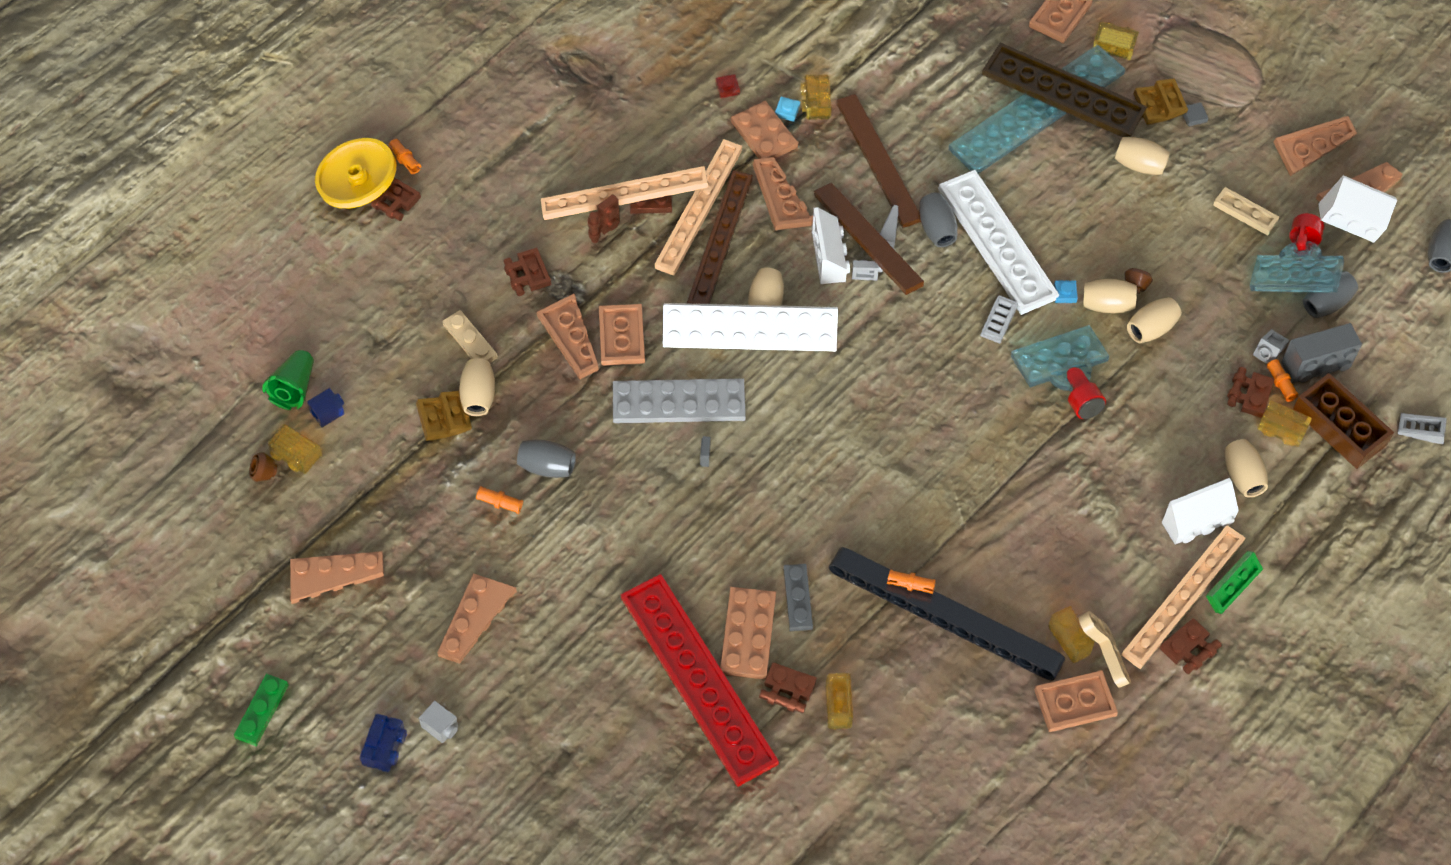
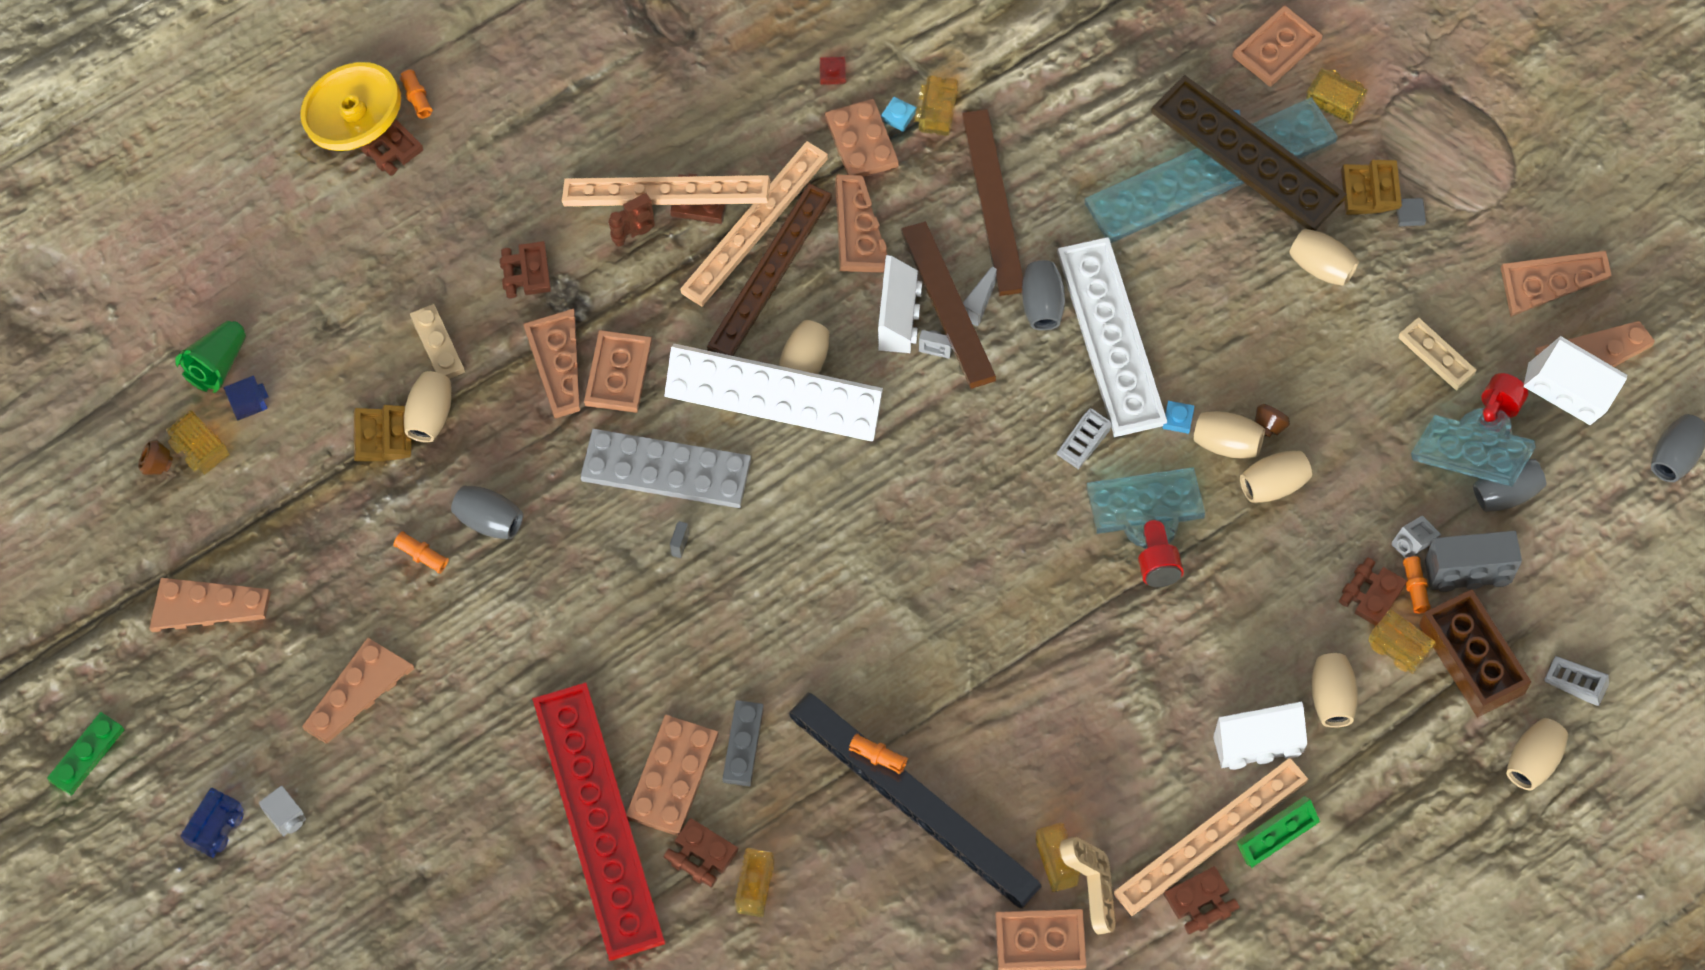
camera: 15 degrees right, 5 degrees up
none -> tan piece [1507,718,1568,790]

